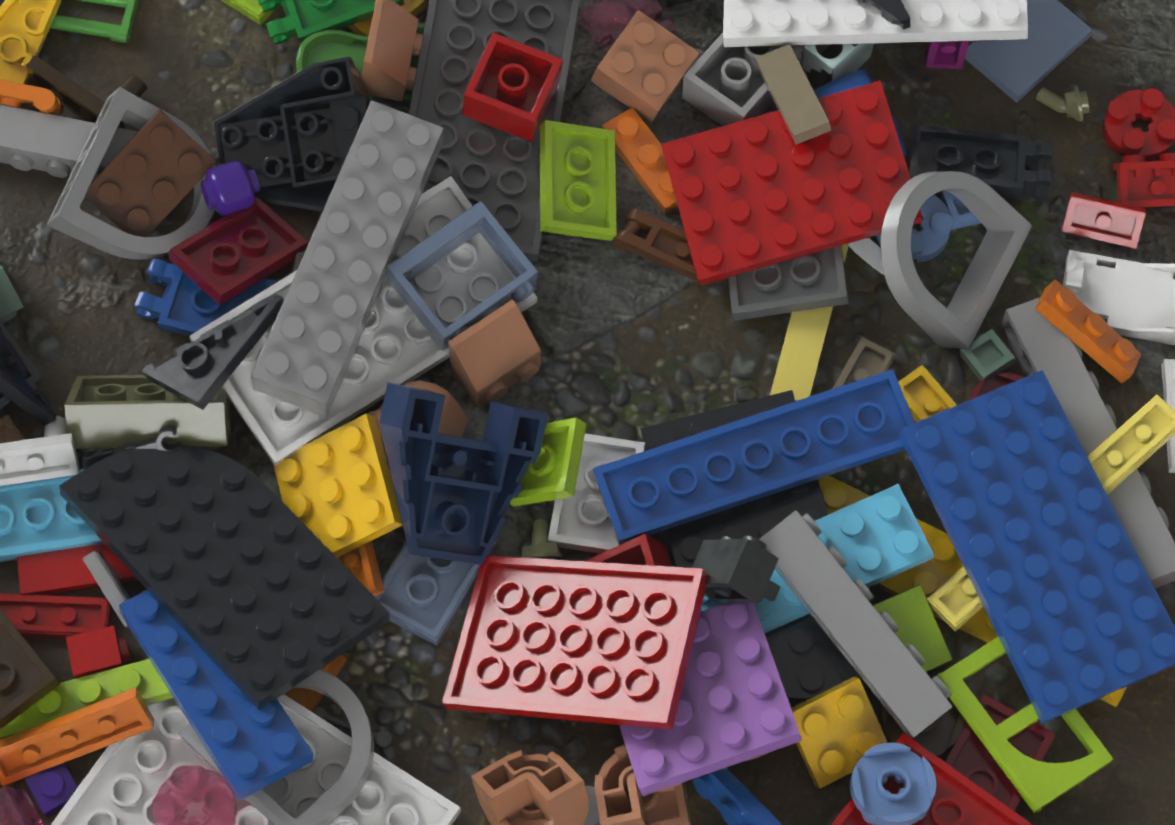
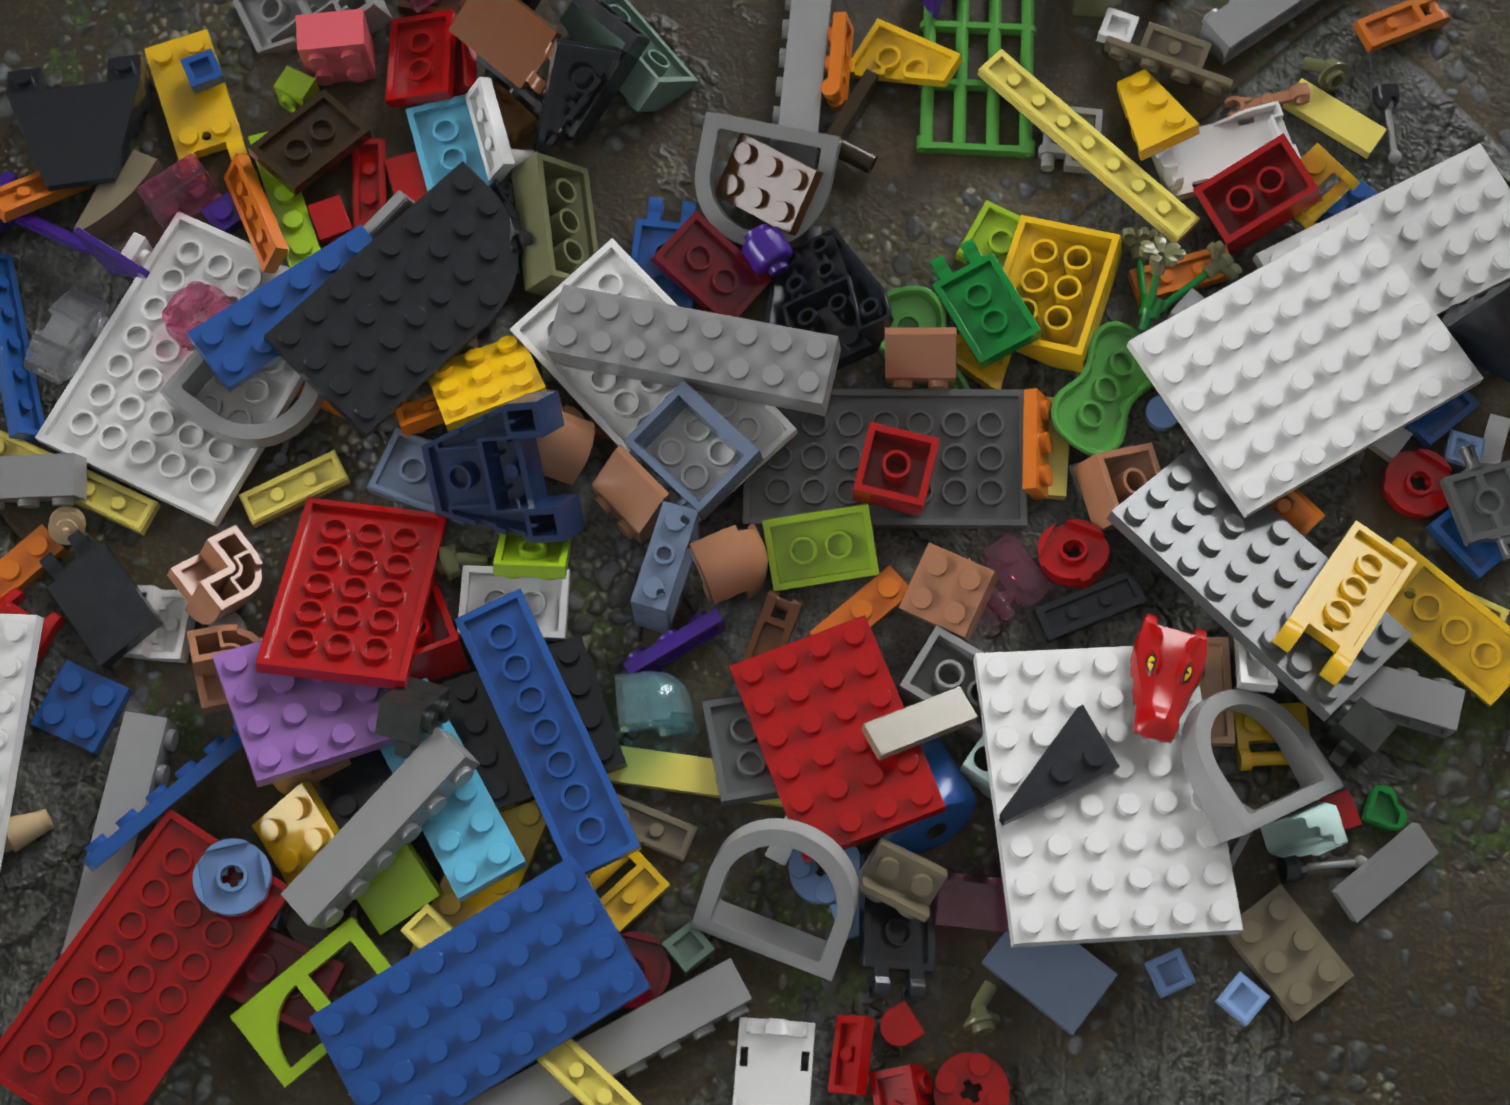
camera: 85 degrees right, 5 degrees up
black wing [142,294,284,410] -> none
orange plate [1035,280,1141,384] -> none
none -> light yellow tile [238,450,351,528]
none -> clear light blue brick [615,671,696,737]
none -> dark purple plate [623,608,725,685]
none -> sand blue window [630,501,701,634]
none -> nougat brick [690,523,768,605]
none -> dark tan bracket [859,837,948,922]
none -> red tile [879,1000,925,1047]
none -> clear pink bracket [935,872,1009,932]

